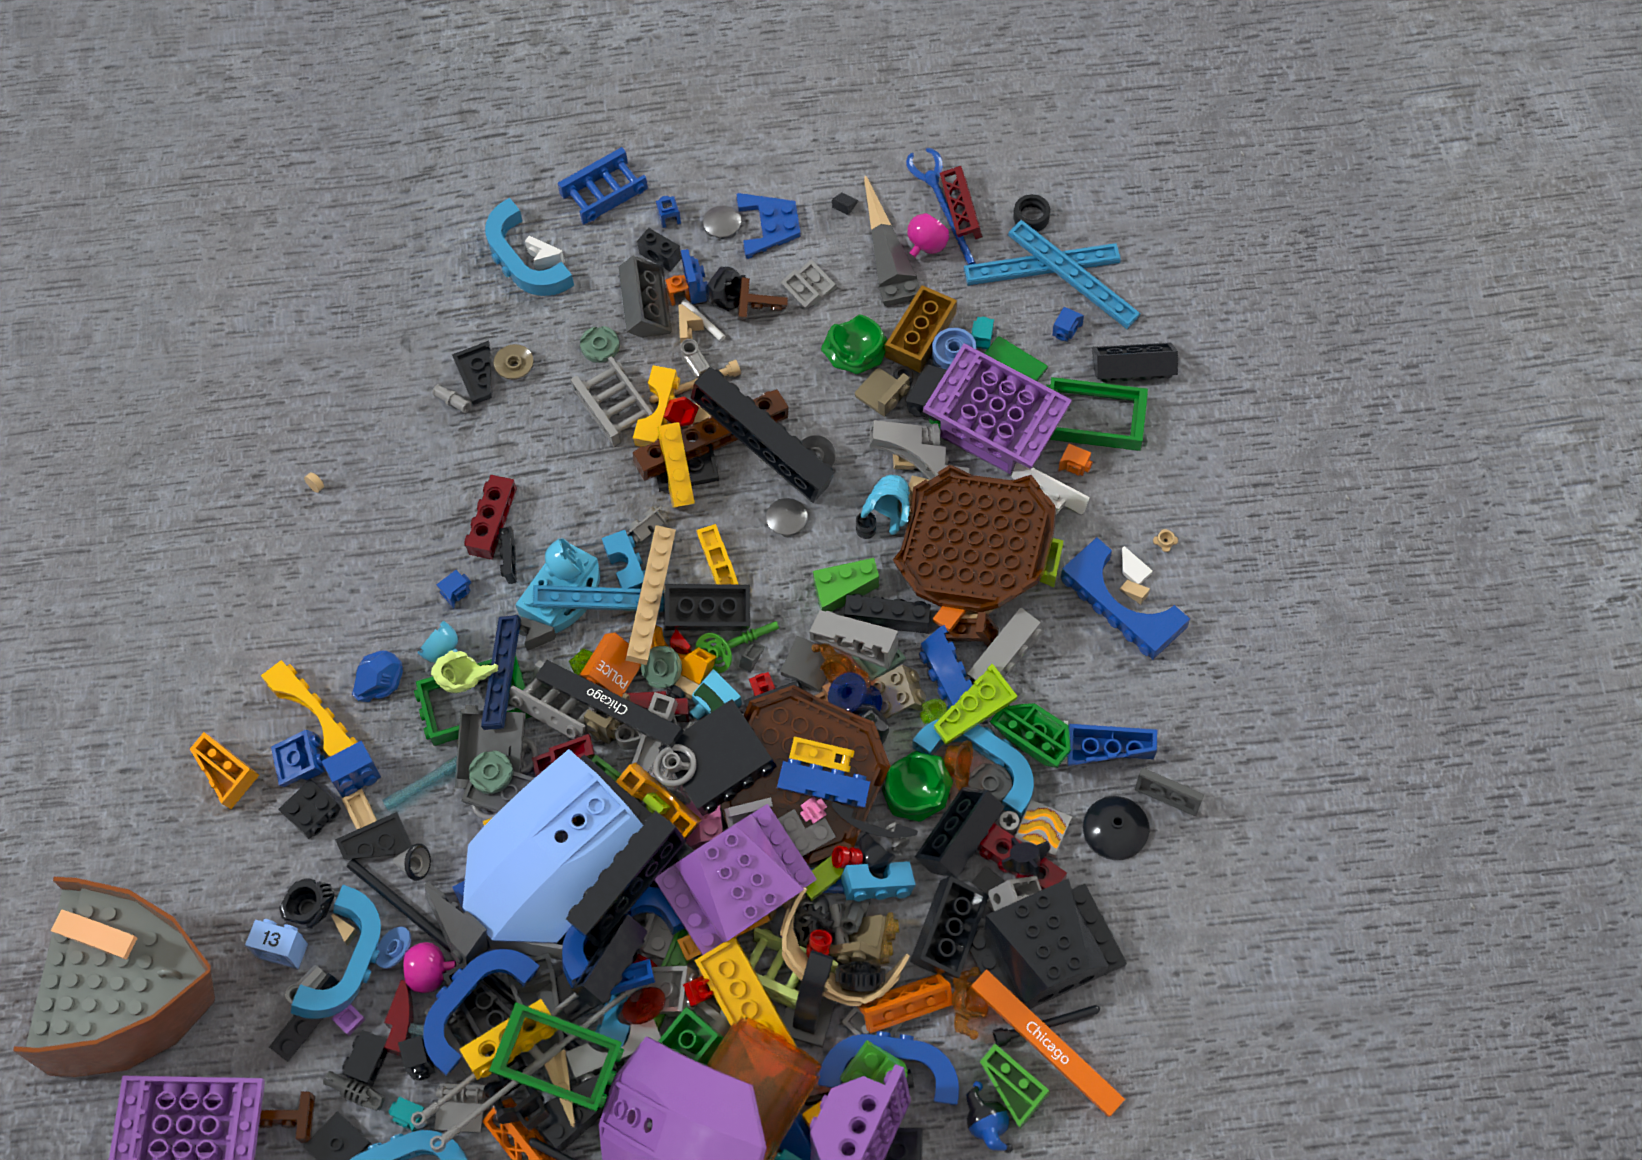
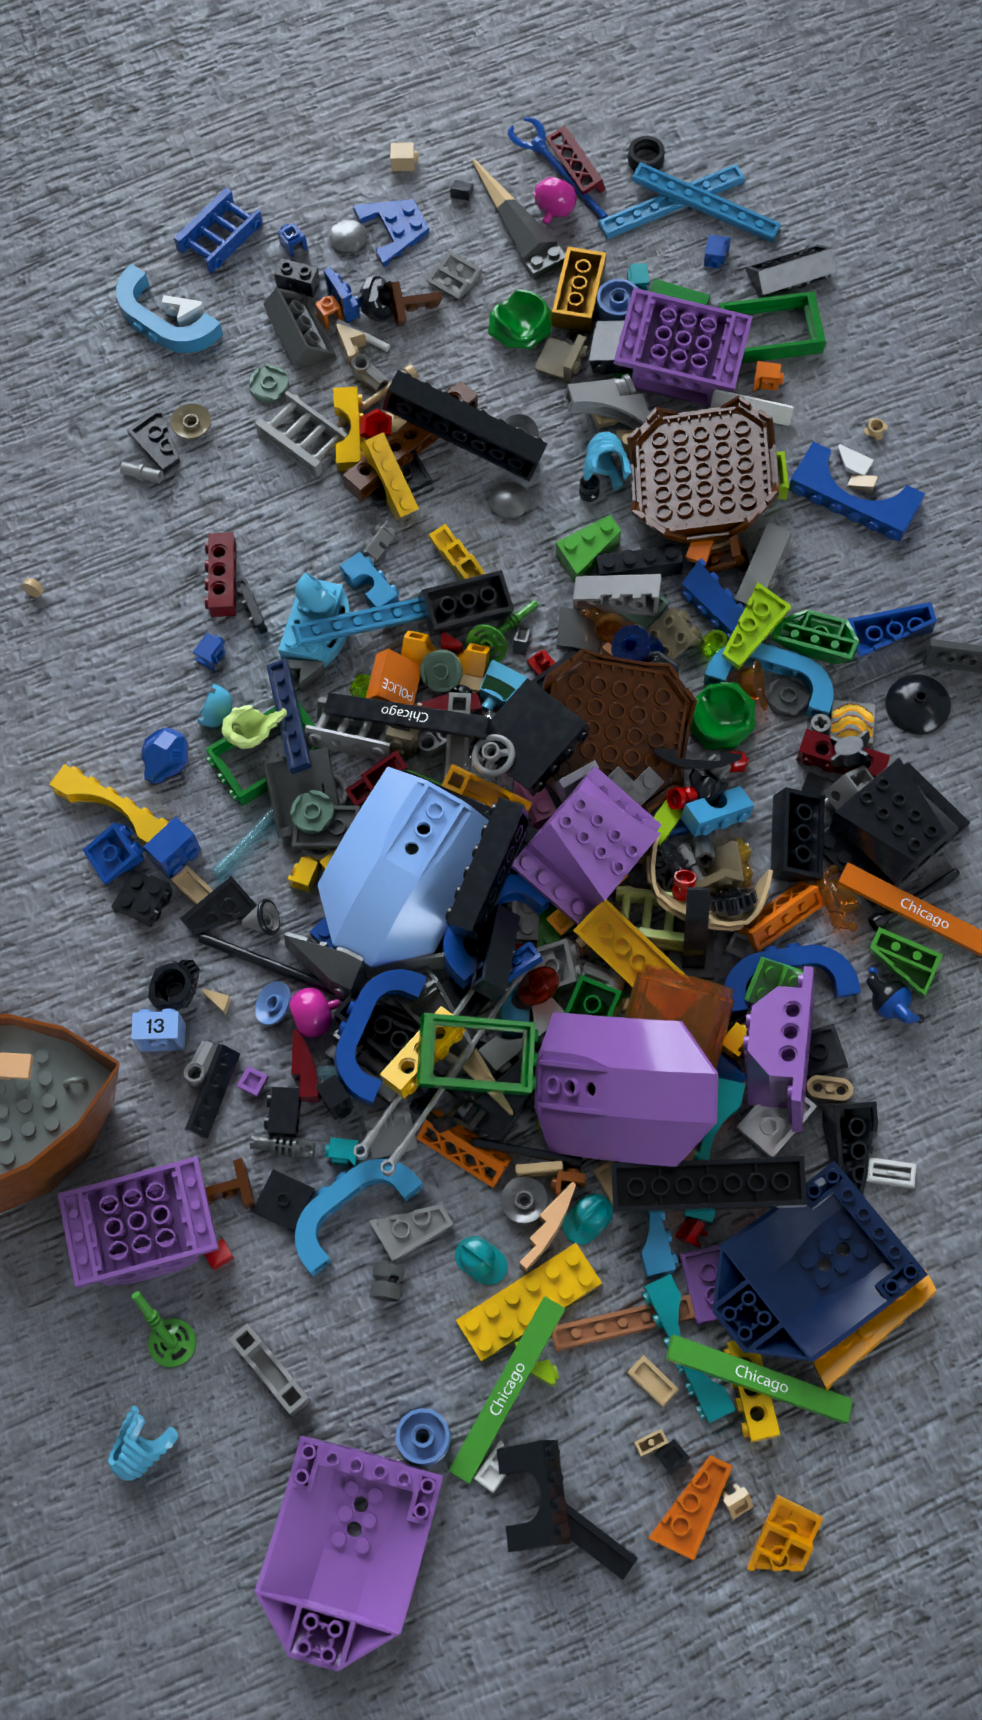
camera: 15 degrees left, 5 degrees up
light orange wedge [190,732,259,809] -> none
dark azure arch [291,885,381,1019] -> none
tan plate [626,525,676,665] -> none
lime plate [642,793,671,814] -> none
red tile [683,976,713,1006] -> none
blue wedge [777,758,870,809] -> none
yellow plate [789,737,855,773] -> none
bright pink gear [800,796,827,824] -> none
black brick [915,787,1004,878] -> none
none -> yellow brick [288,856,320,893]
none -> tan brick [390,142,418,171]
none -> red piece [728,751,749,773]

